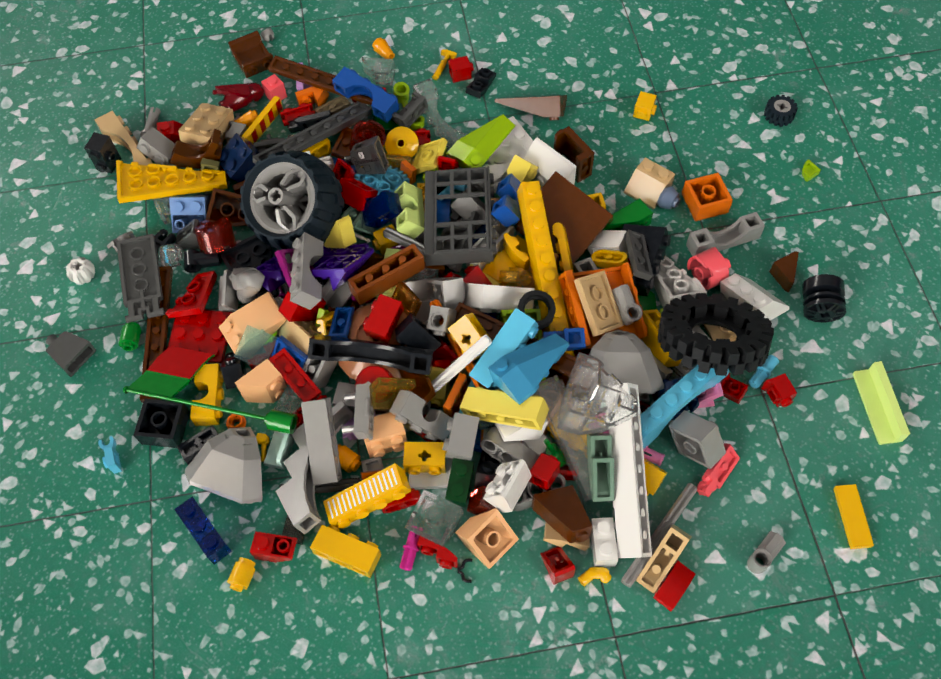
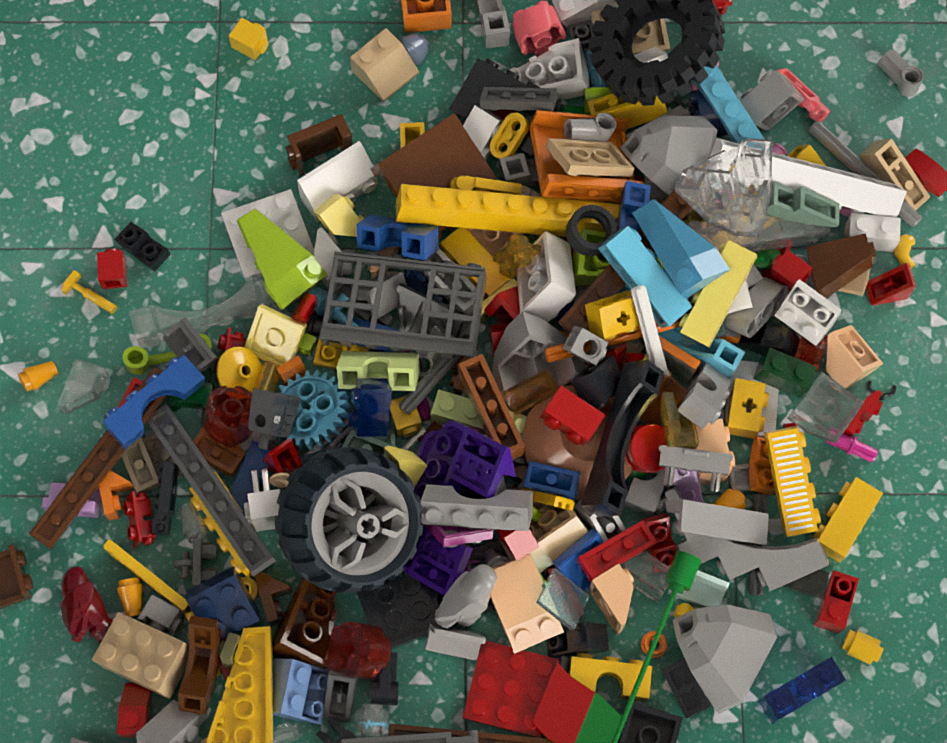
camera: 85 degrees left, 10 degrees up
red wing [165,271,217,318] -> none
coral brick [261,74,287,101] -> none
red panel [339,177,378,211] -> none
light grey brick [442,412,480,461] -> none
wedge [495,95,567,120] -> none
yellow slope [503,233,530,272] -> none
green slope [603,198,653,230] -> none

